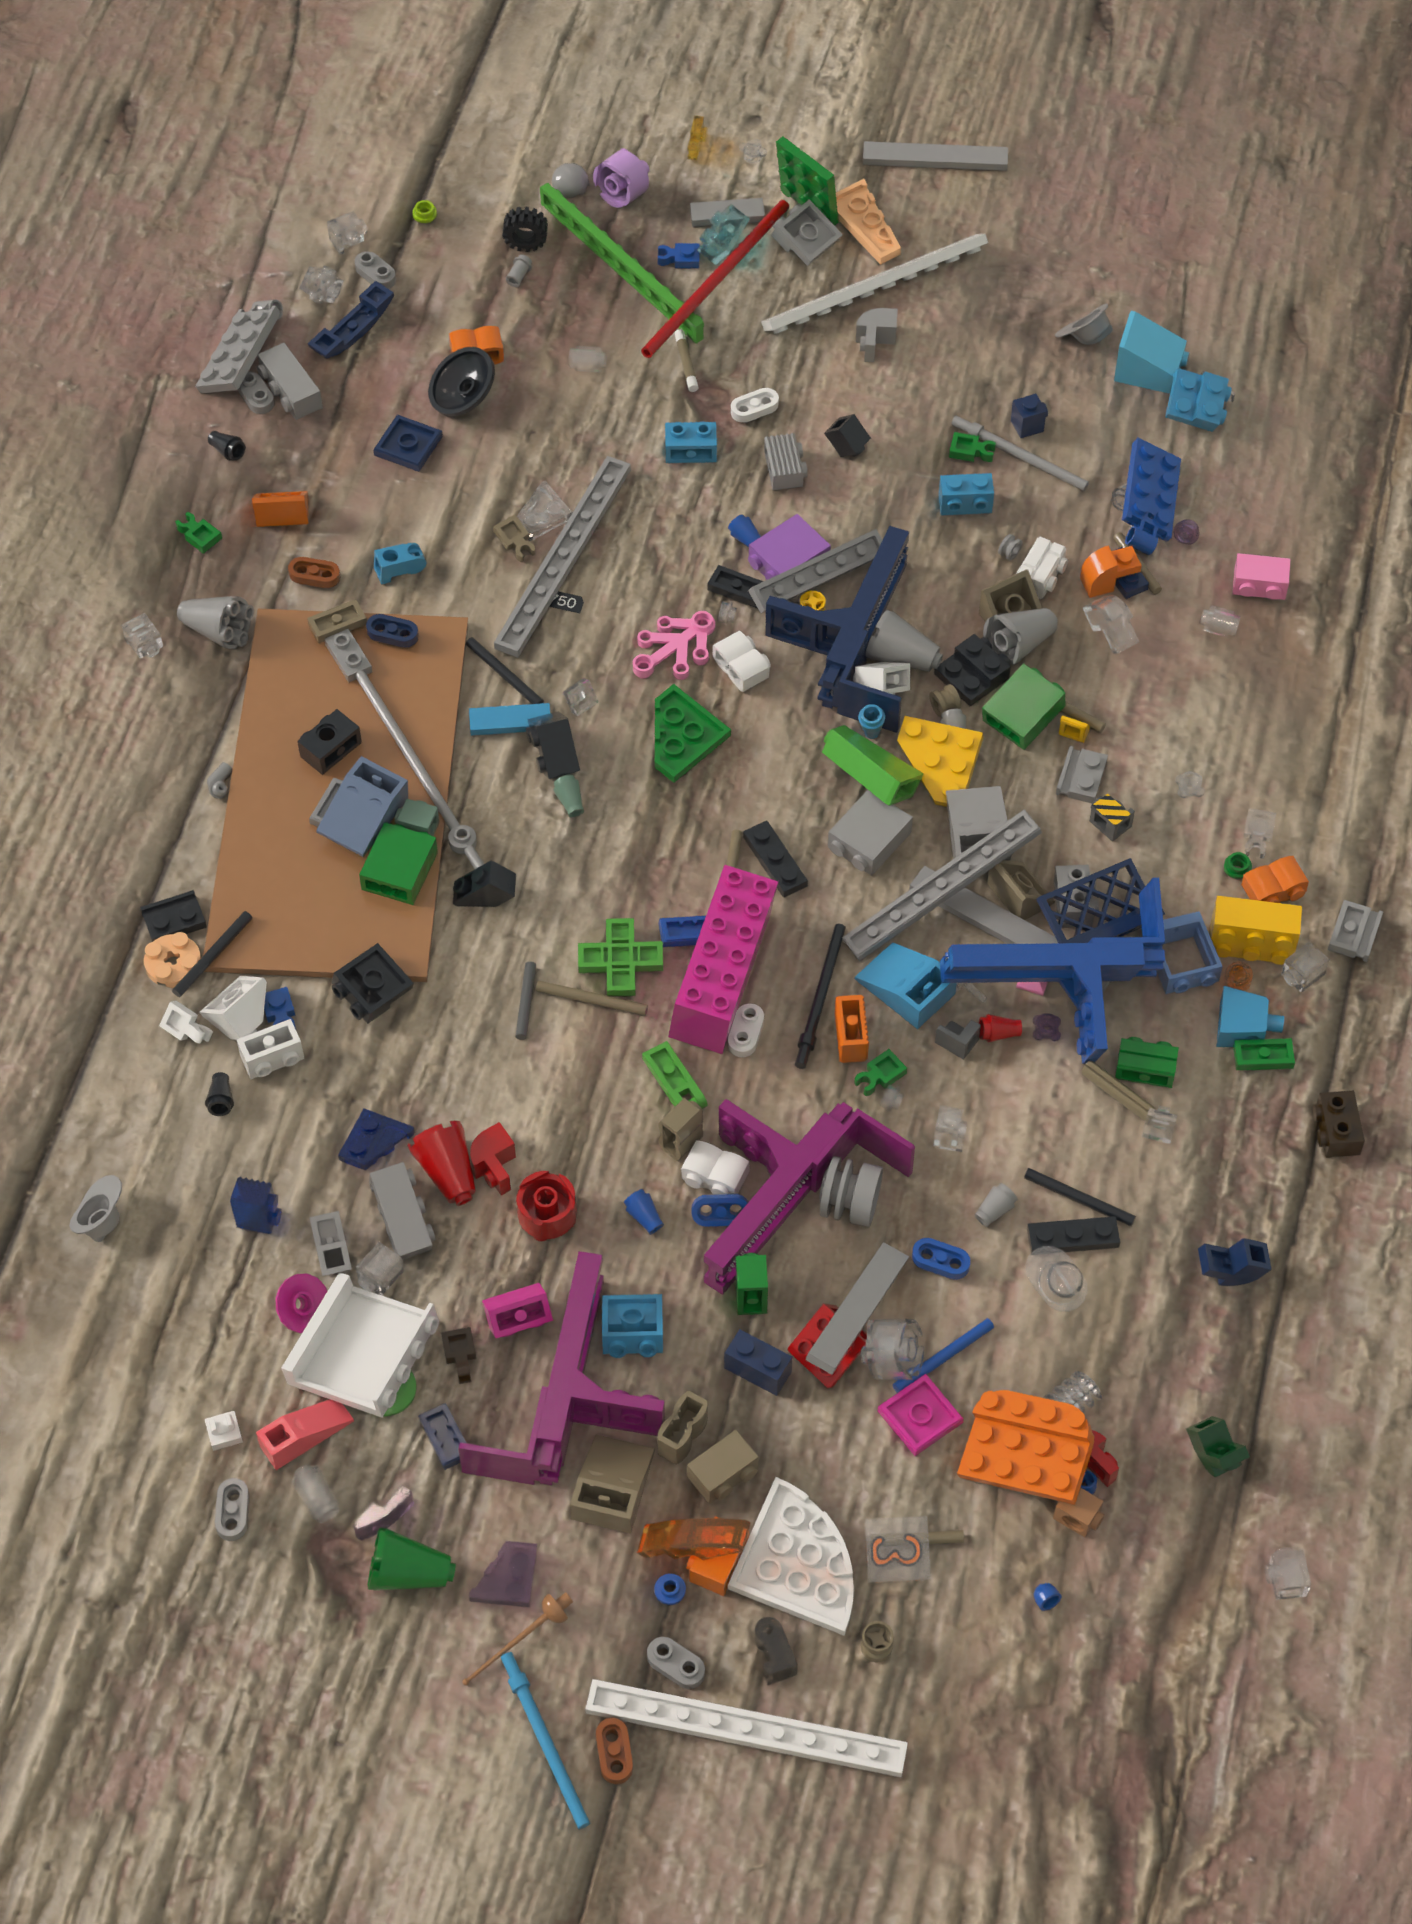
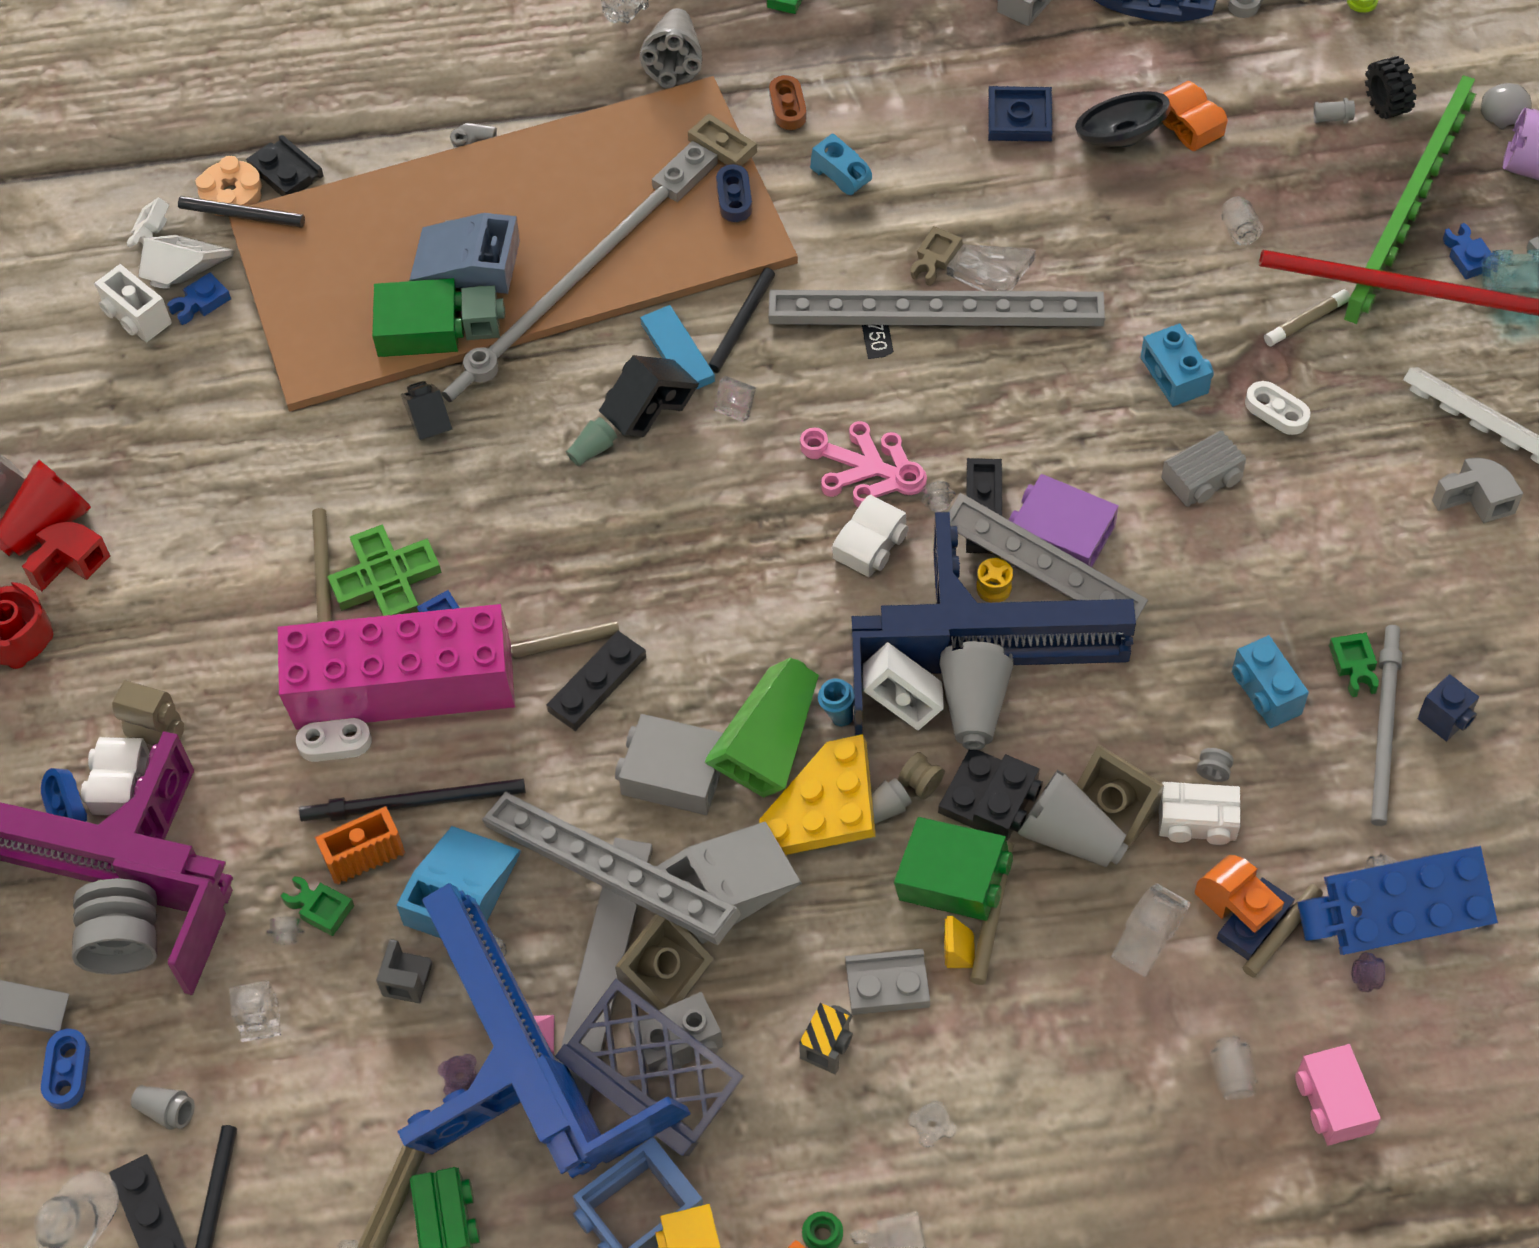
camera: 70 degrees right, 0 degrees up
black cone [205,1072,234,1116] -> none
orange slope [252,491,308,527] -> none
black brick [297,709,362,775] -> none
black plate [332,943,414,1024] -> none
clear blue wing [338,1108,415,1170] -> none
dark grey bar [515,962,536,1040] -> none
blue cone [624,1189,664,1235] -> none
bright green plate [642,1041,708,1109] -> none
green plate [655,684,731,783] -> none
blue cone [728,514,761,547] -> none
black brick [824,414,871,457] -> none
red cone [978,1014,1022,1043] -> none

